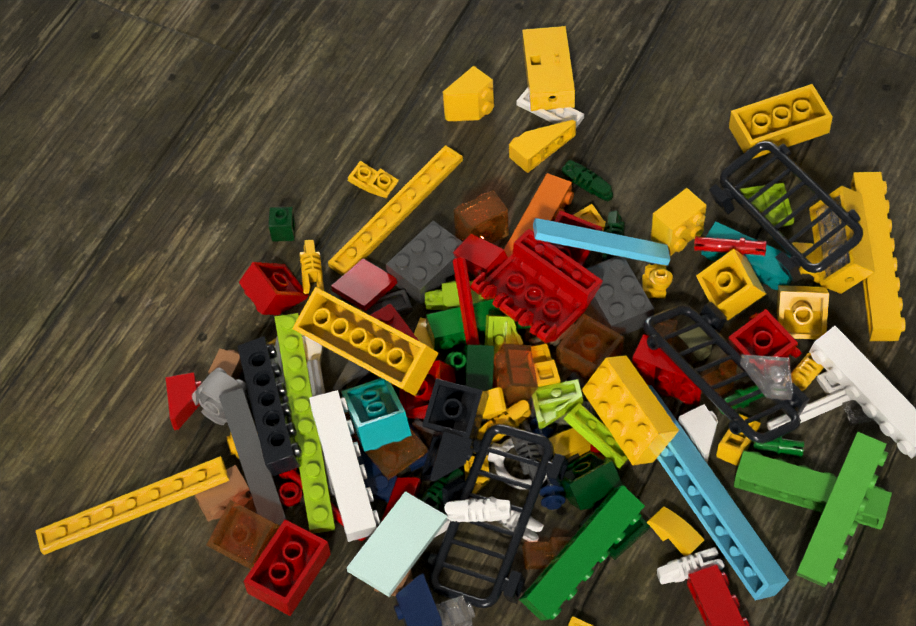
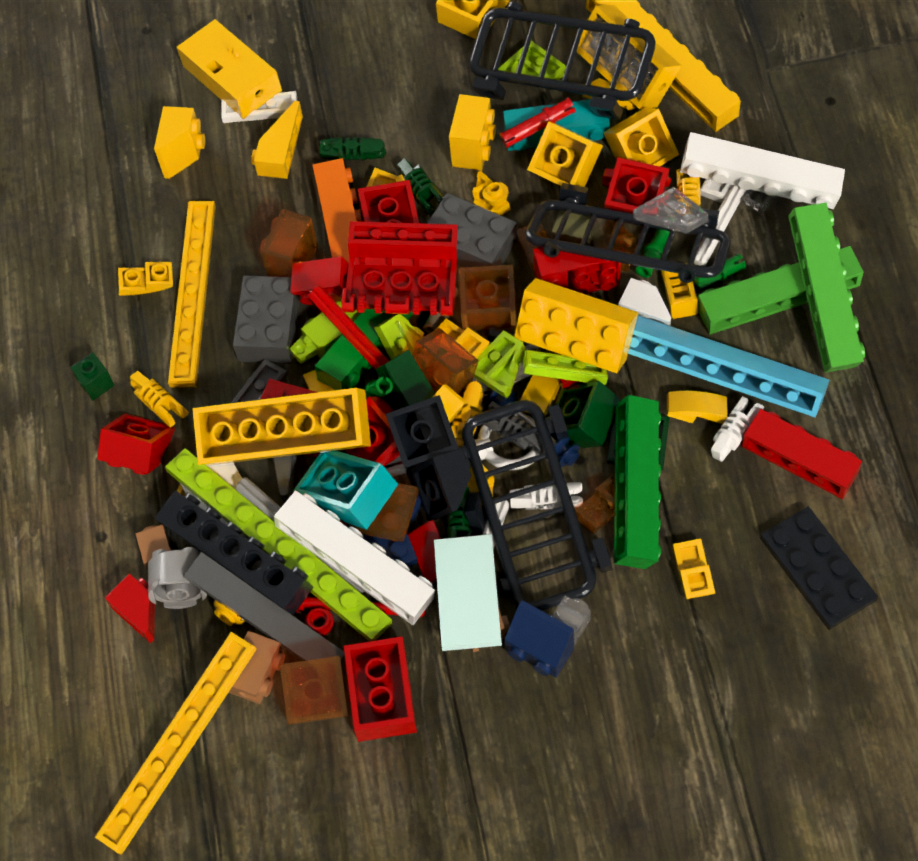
camera: 35 degrees left, 5 degrees up
tile [331,259,397,311] -> none
white hinge [444,499,511,522] -> none
medium azure tile [533,218,671,266] -> none

